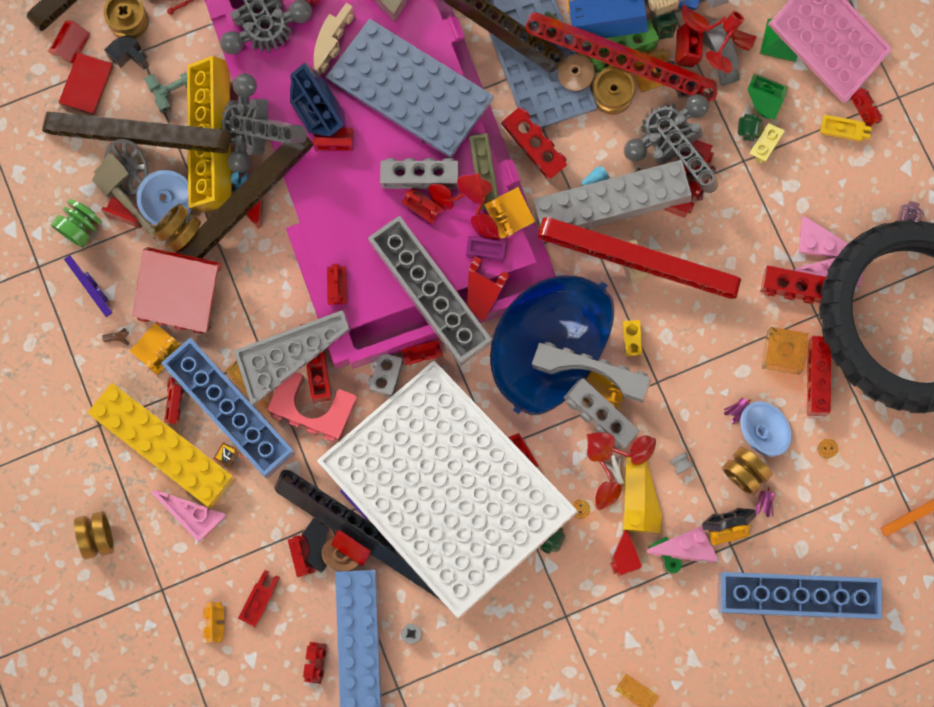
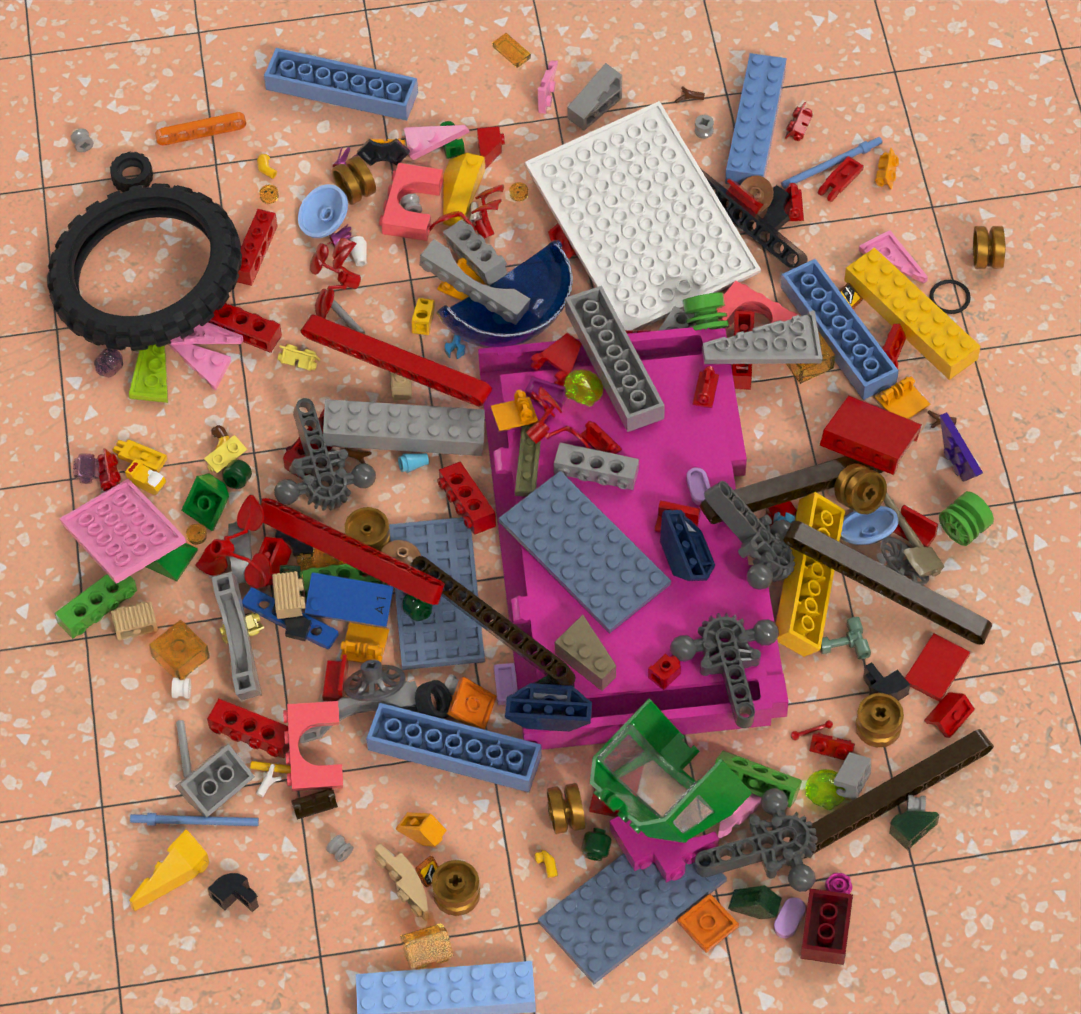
camera: 165 degrees left, 20 degrees down
tan slope [314,3,354,76] -> none
clear yellow brick [761,327,809,375] -> none
none -> clear purple head [73,454,99,484]
none -> yellow leg [125,458,166,495]
none -> lime wing [129,344,168,403]
none -> clear yellow tile [186,524,207,545]
none -> reddish brown arm [211,425,230,450]
none -> yellow arm [257,154,277,179]
none -> light yellow hinge [278,344,320,371]
none -> red plant [310,238,361,319]
none -> light grey bar [331,300,365,334]
none -> white cone [350,236,367,266]
none -> coral arch [379,163,443,241]
none -> bright pink wing [538,61,558,114]
none -> clear neon green dish [565,369,603,406]
none -> light grey wedge [567,63,622,130]
none -> reddish brown bar [675,86,705,103]
none -> bright green wheel [682,292,729,331]
none -> lavender tile [686,468,710,505]
none -> medium blue bar [781,137,883,189]
none -> black tyre [929,280,971,314]

